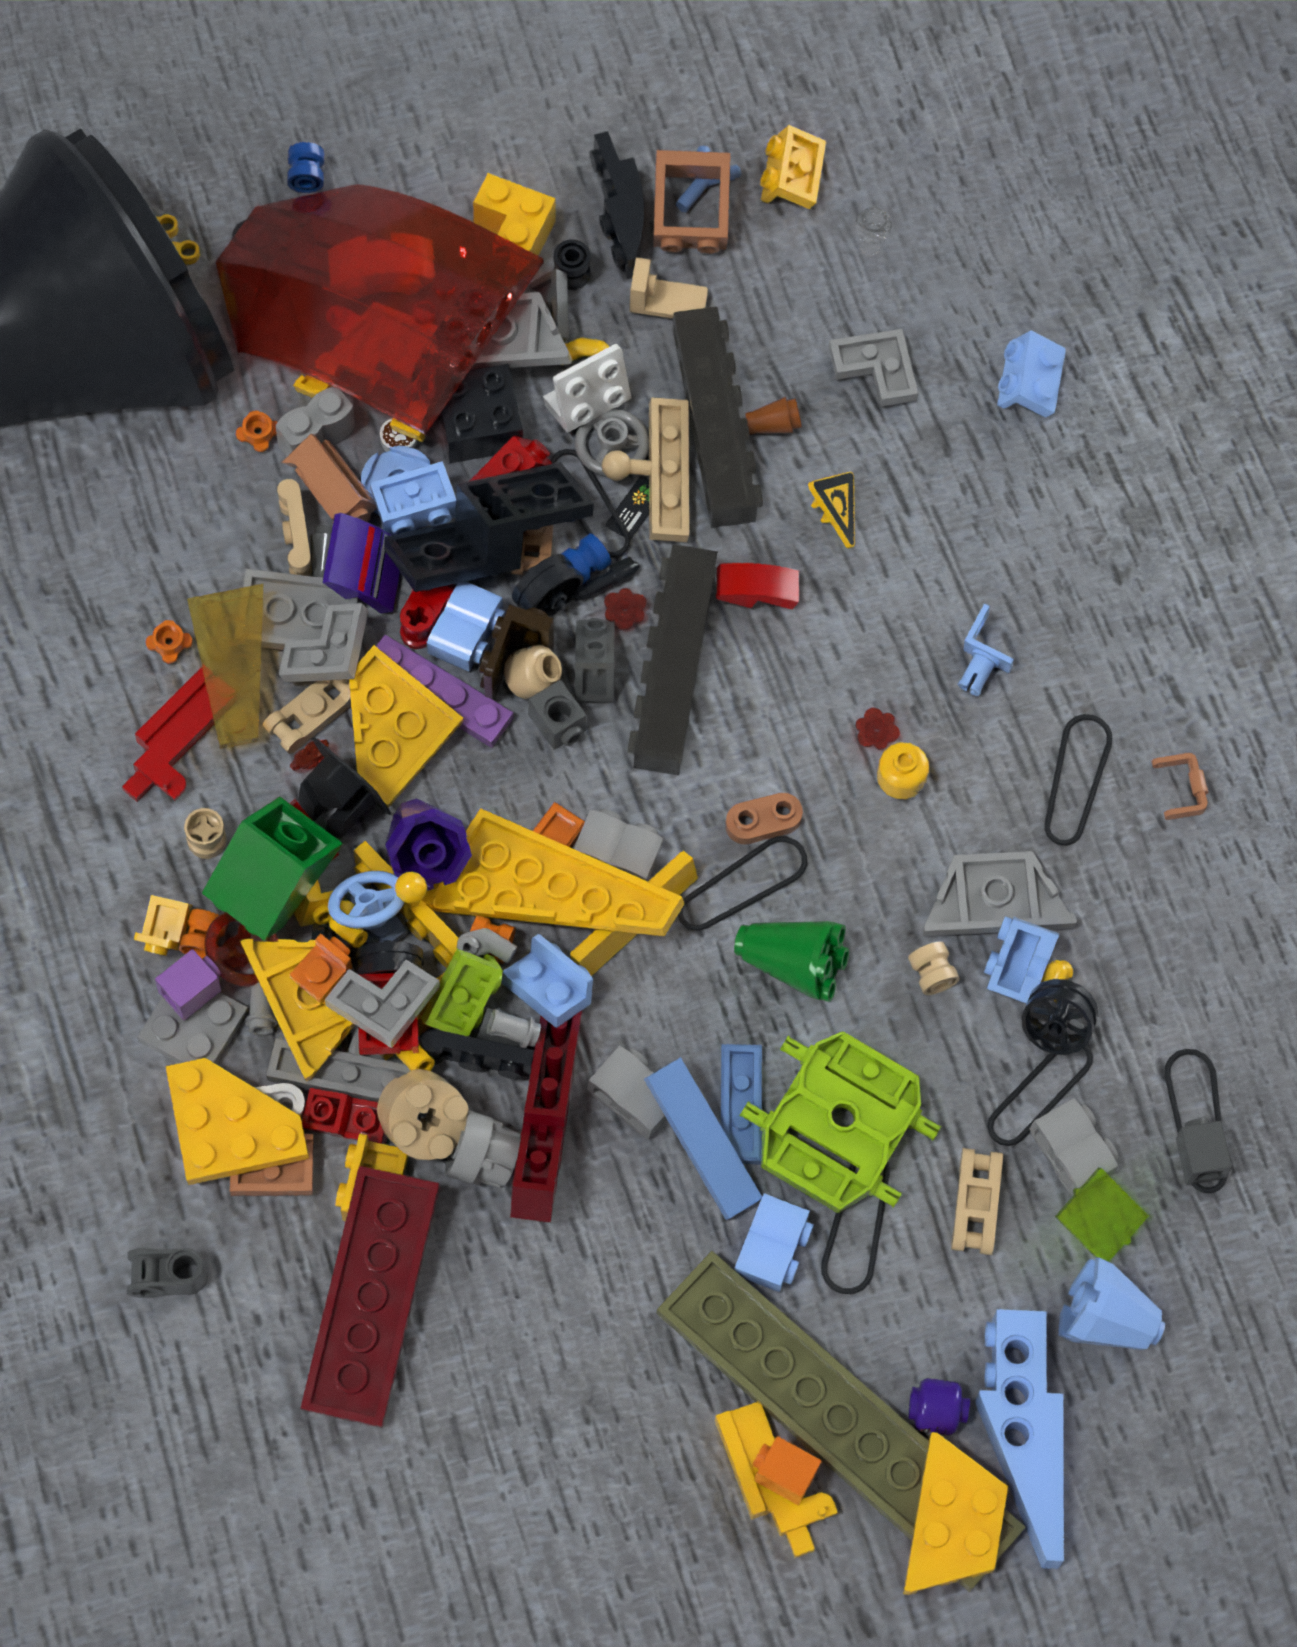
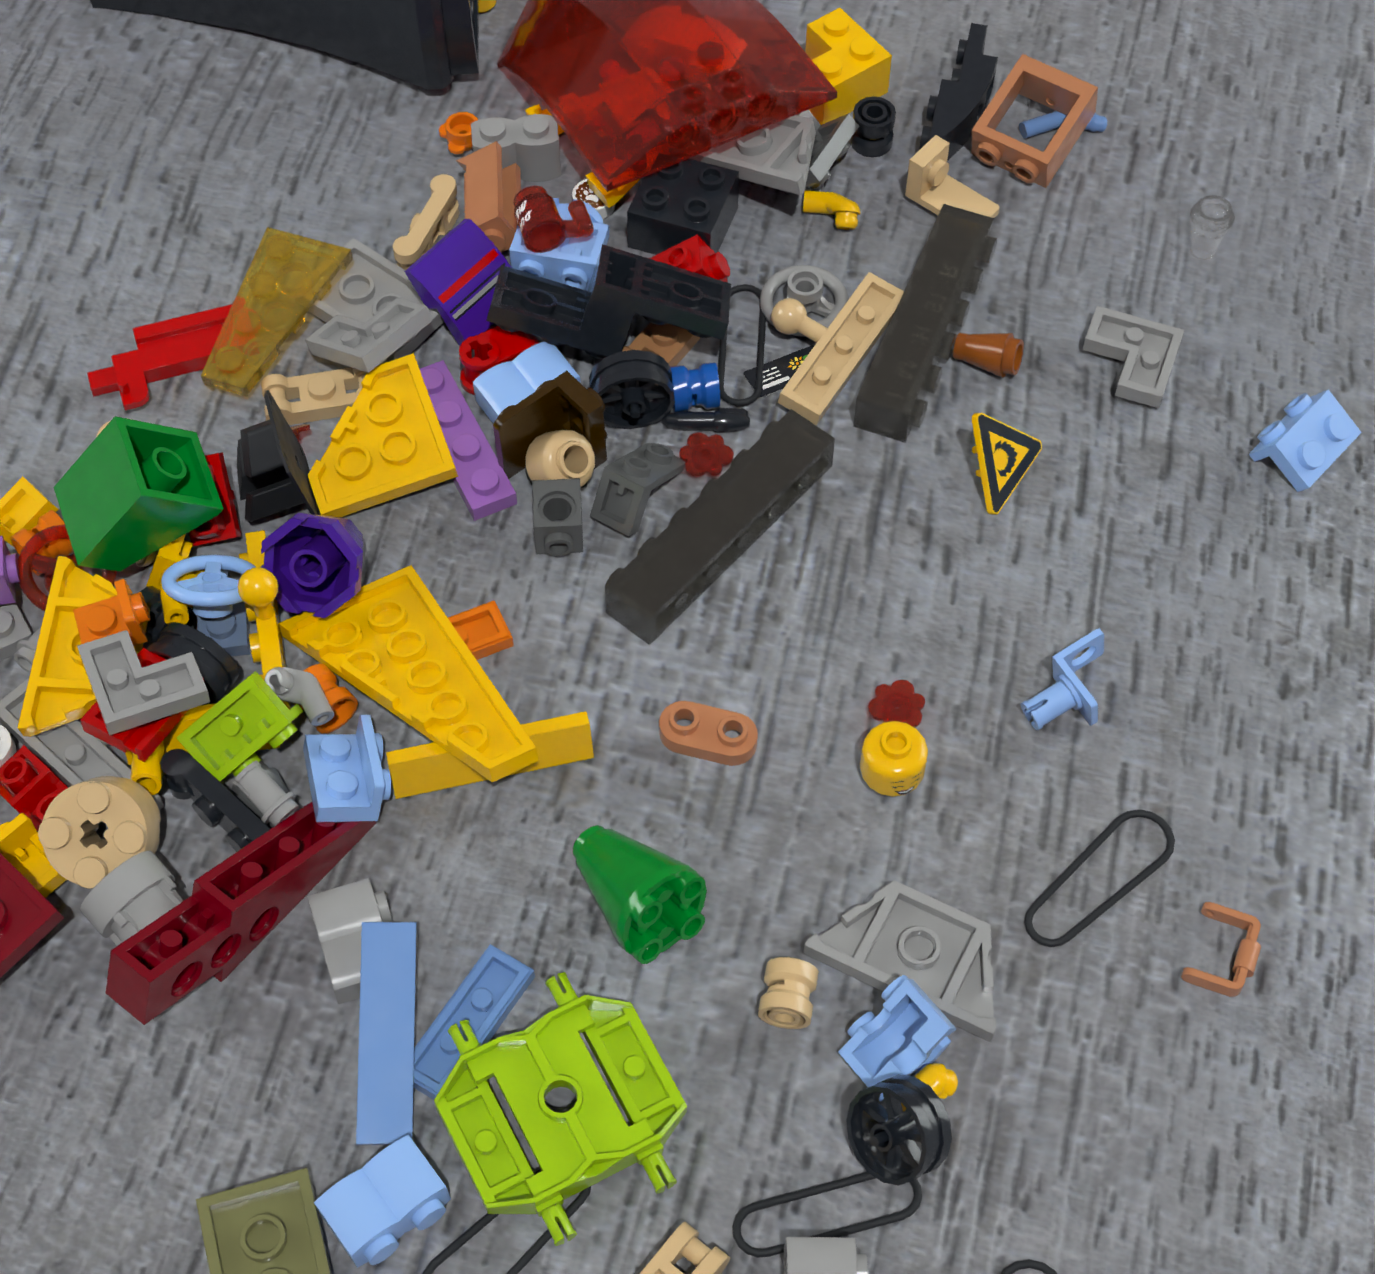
camera: 35 degrees right, 10 degrees down
orange plate [146,620,192,664] -> none
white bracket [543,344,632,433] -> none
light grey brick [574,809,663,881] -> none
black piece [678,836,807,931] -> none
red slope [717,563,799,610] -> none
yellow bracket [760,125,826,209] -> none
none -> clear red piece [513,186,594,253]

